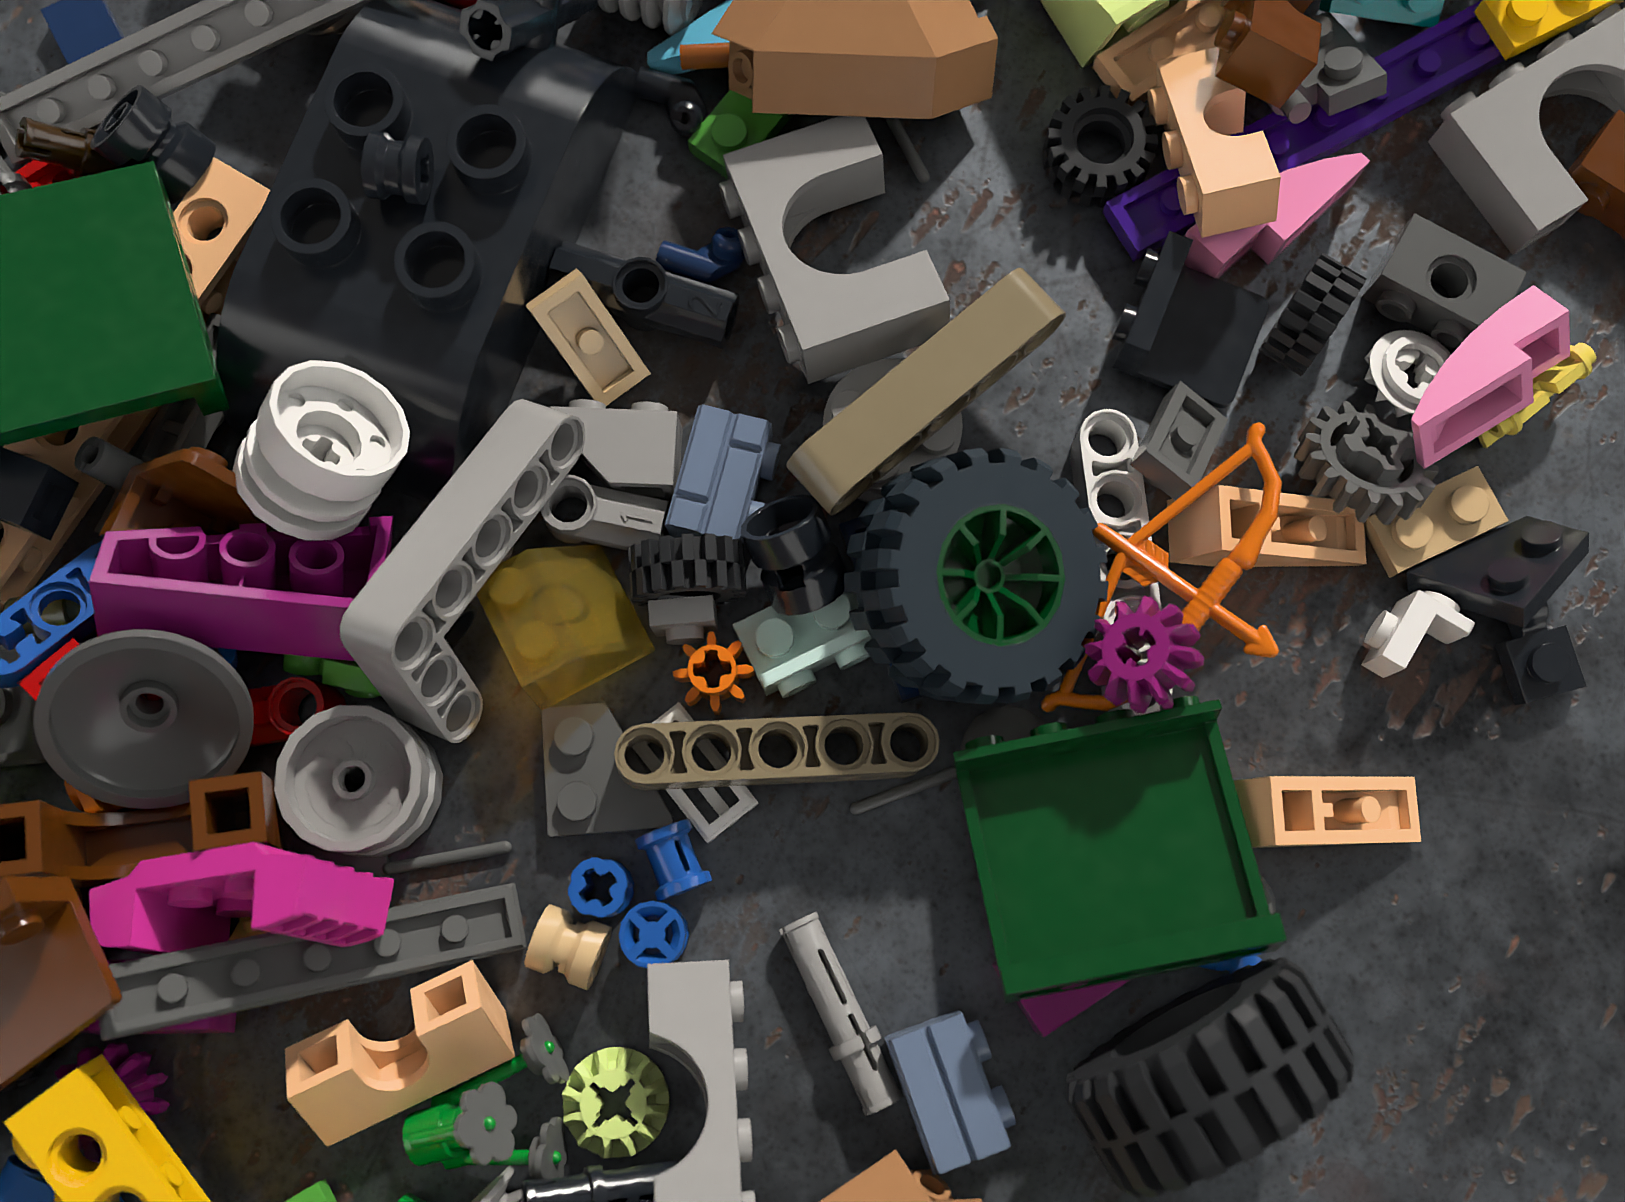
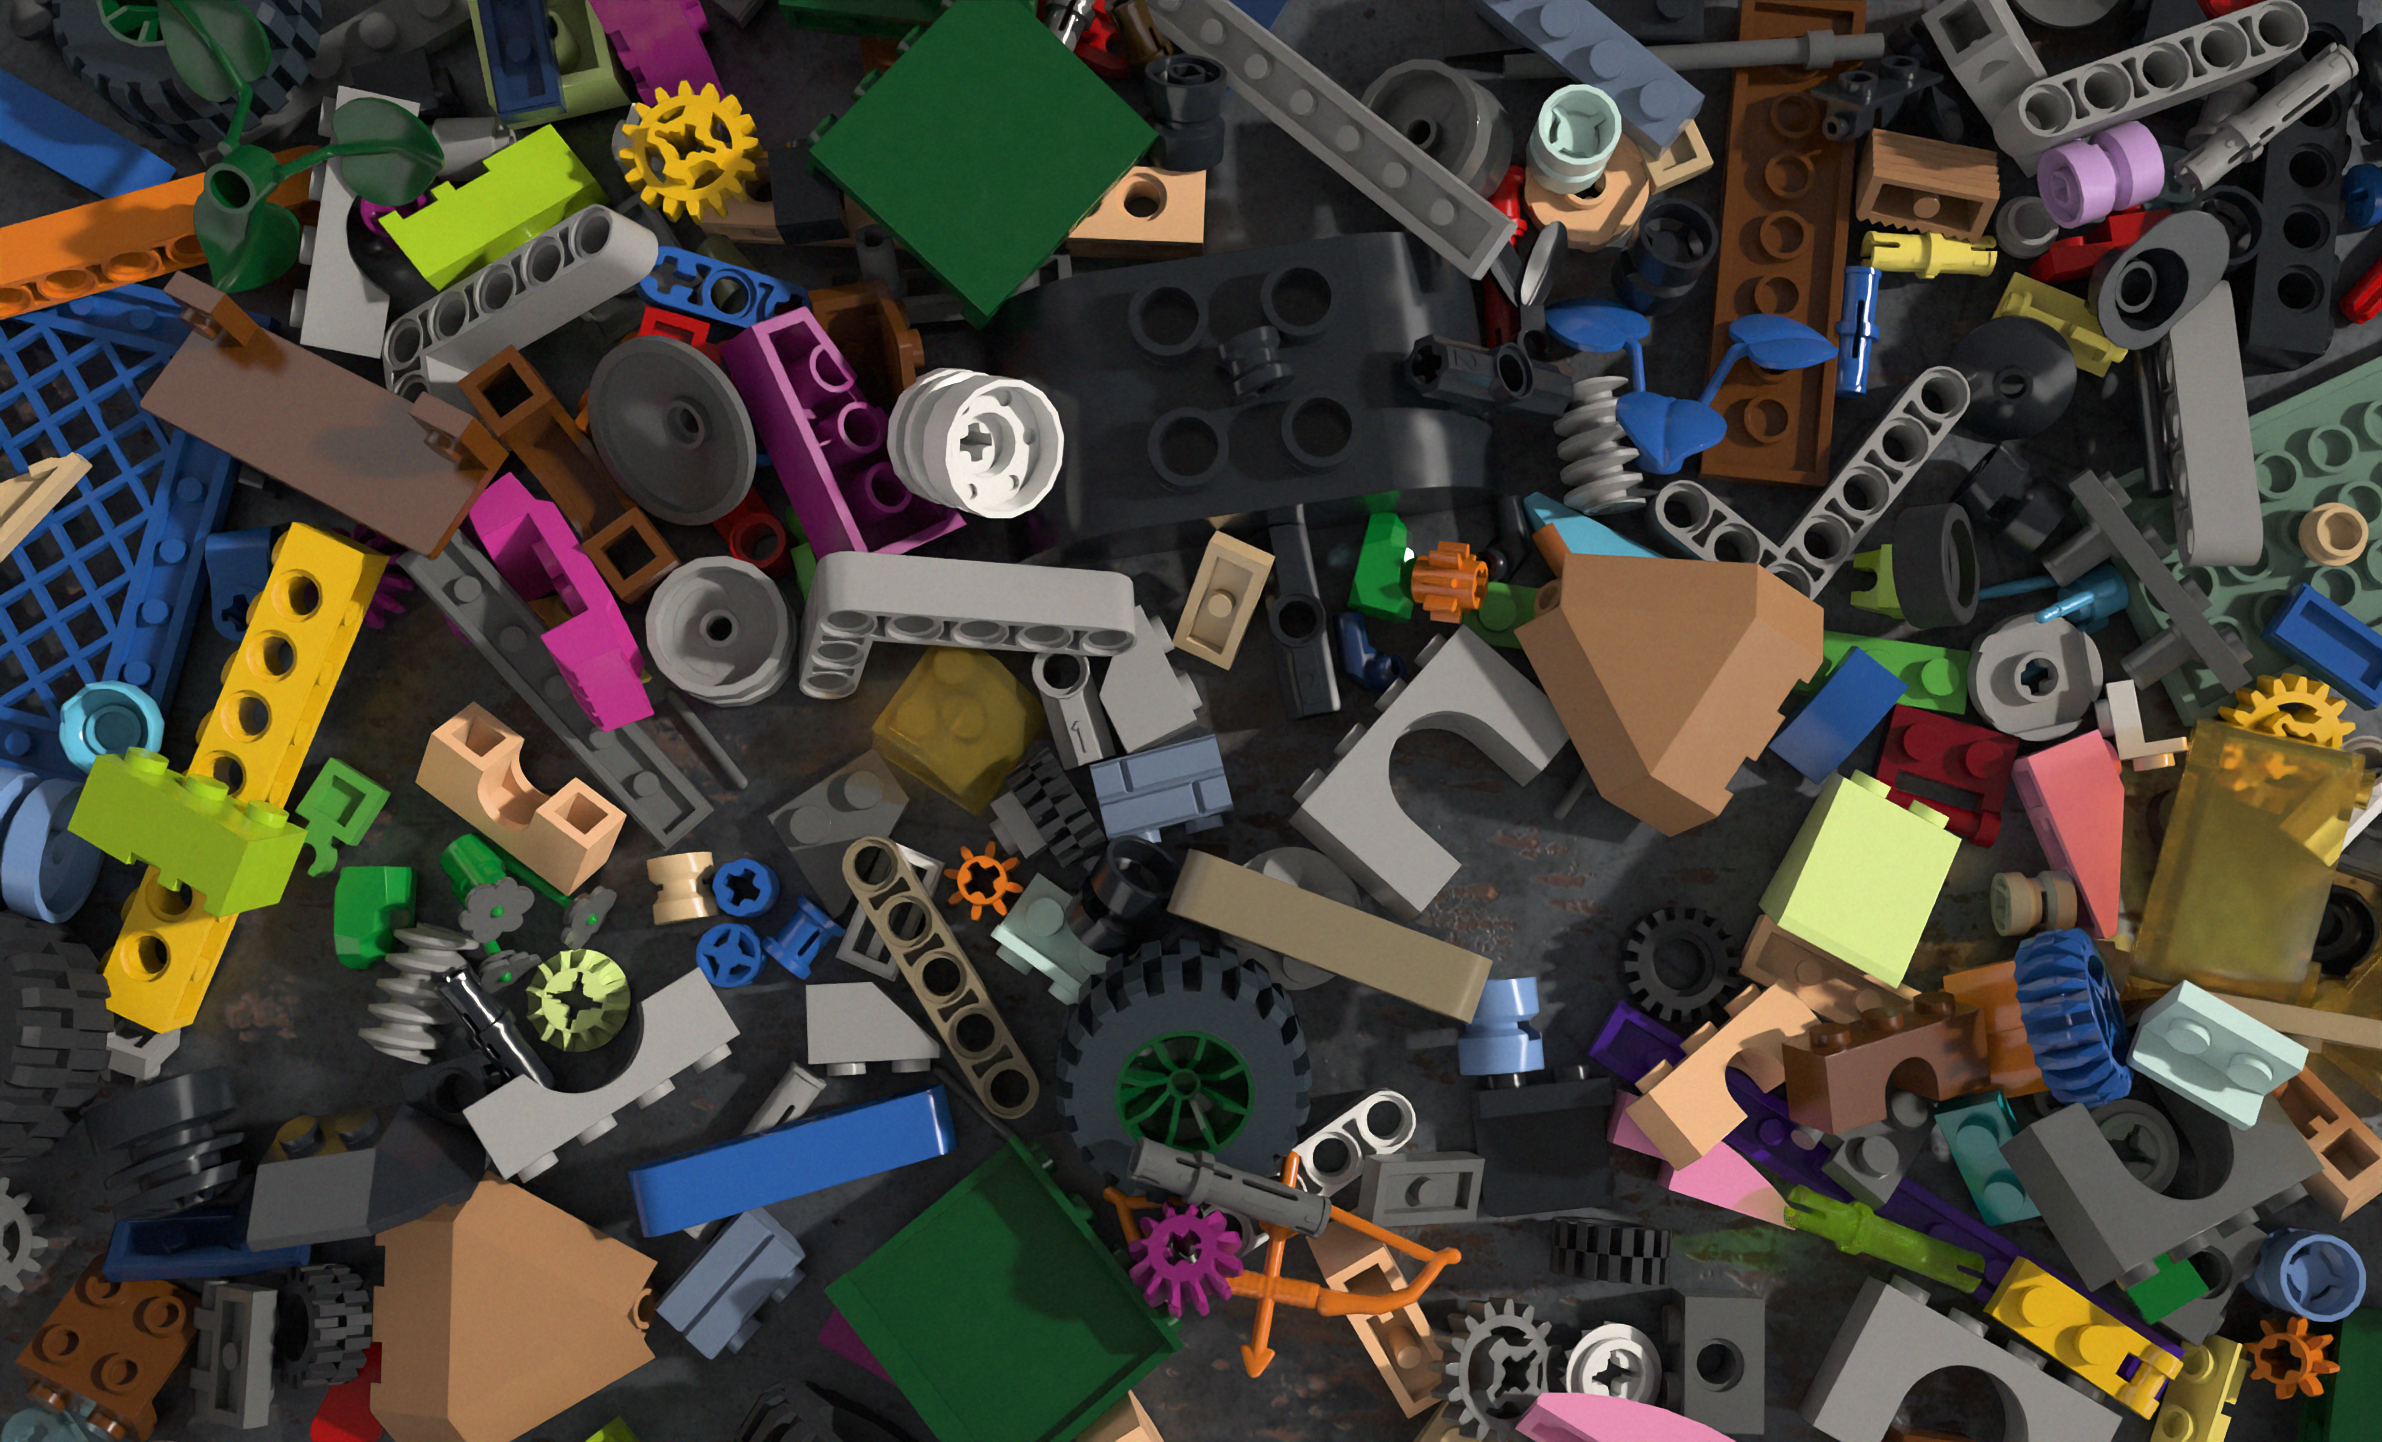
camera: 60 degrees right, 5 degrees up
none -> blue beam [627,1083,959,1237]
none -> light grey slope [806,981,946,1076]
none -> dark grey pin [1127,1136,1331,1240]
none -> green rock [1346,512,1418,623]
none -> orange gear [1411,541,1488,624]
none -> medium blue wheel [1457,977,1545,1075]
none -> clear neon green pin [1783,1185,1985,1294]

